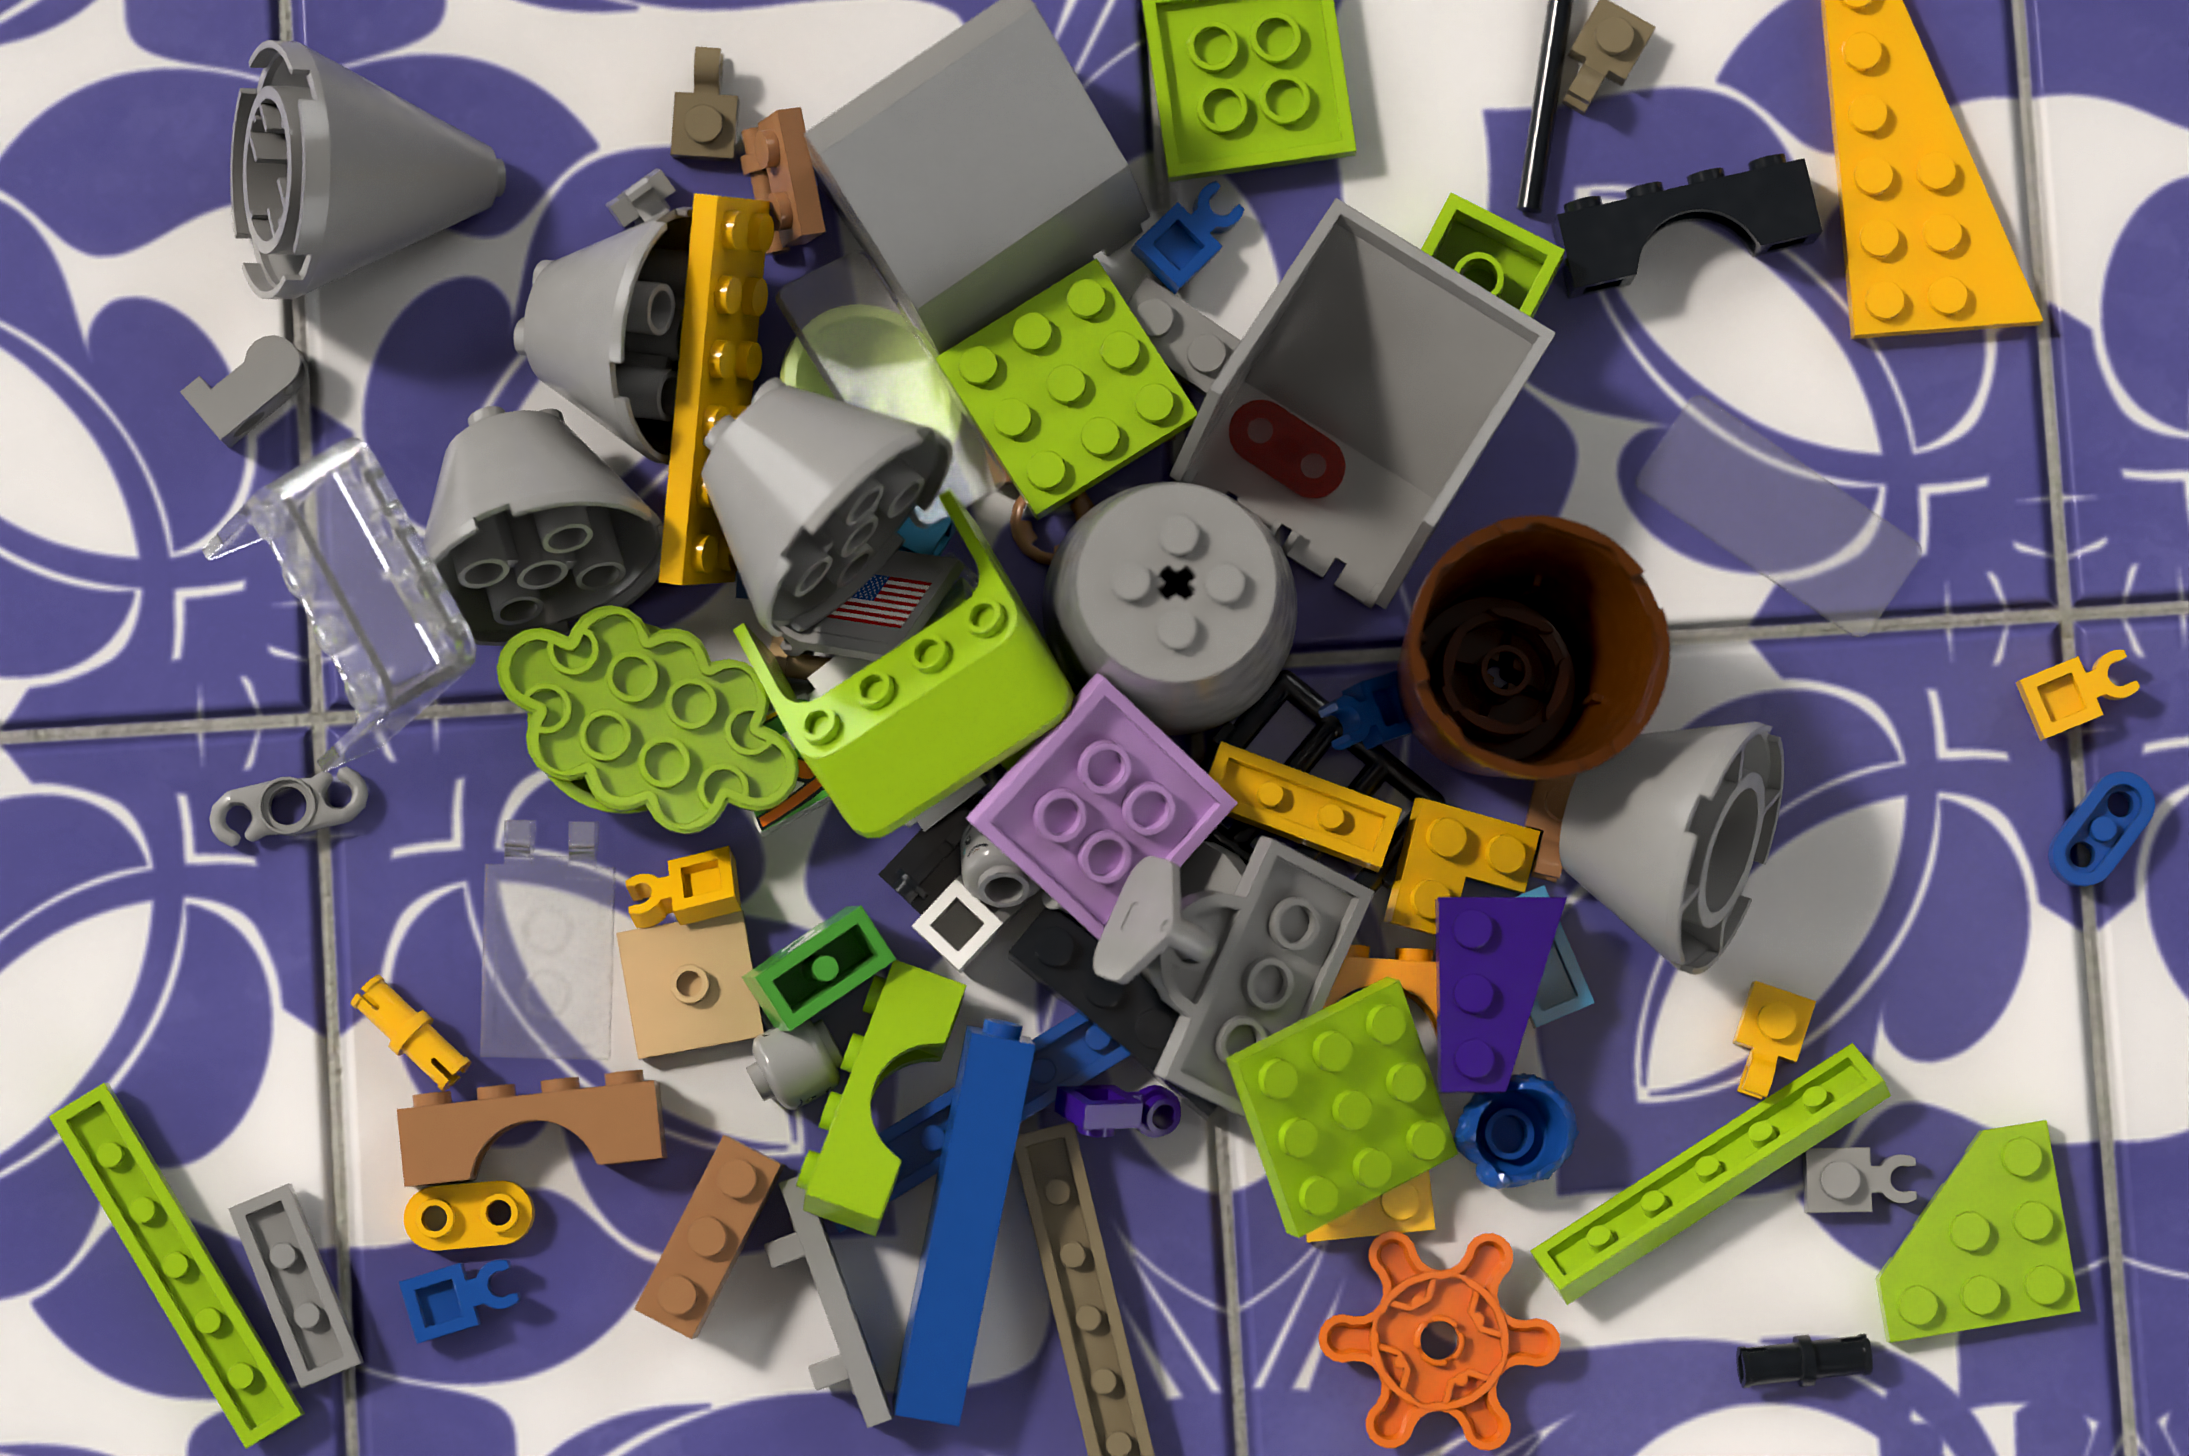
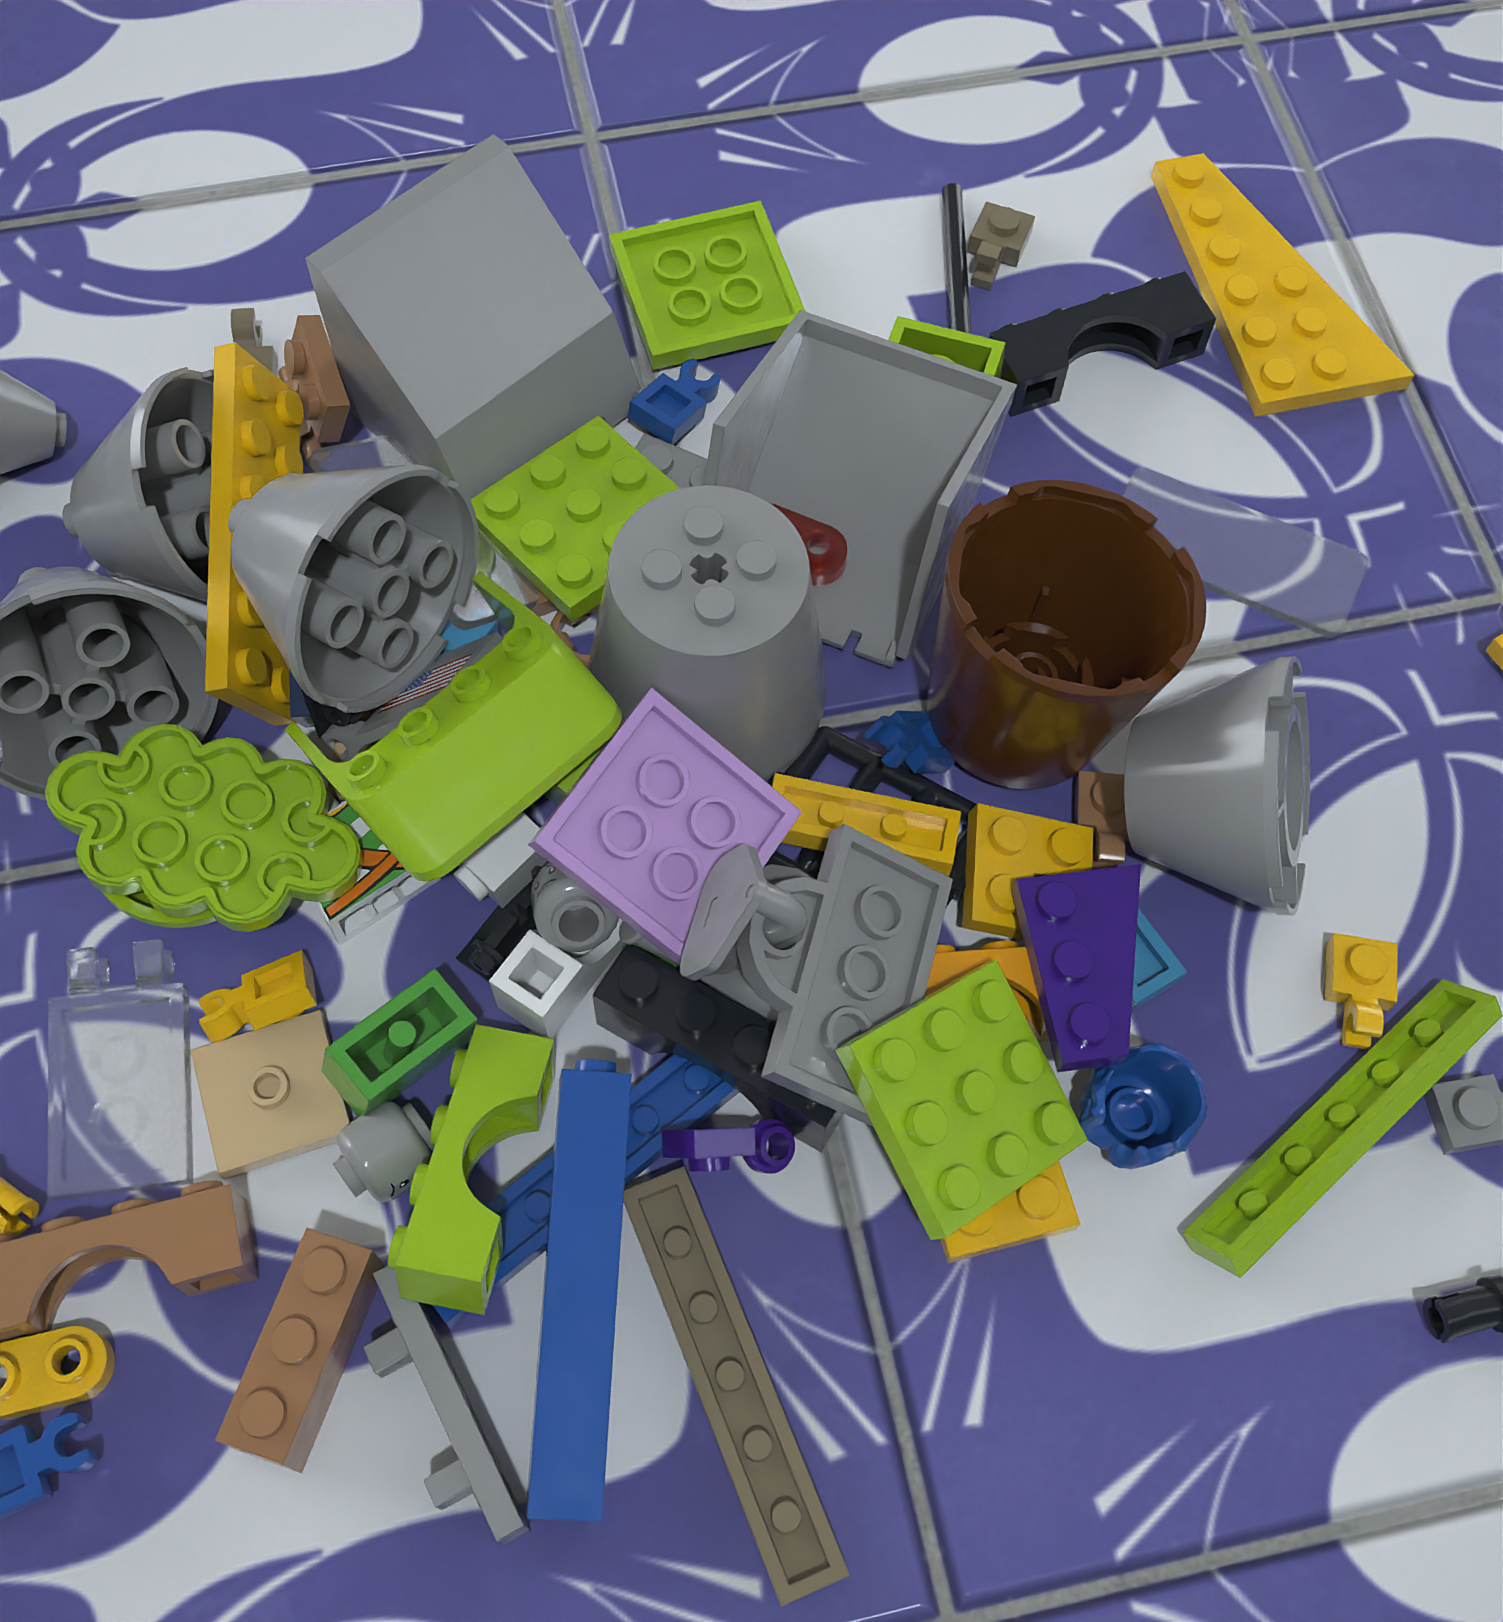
camera: 10 degrees left, 20 degrees down
orange plate [1318,1231,1561,1451] -> none

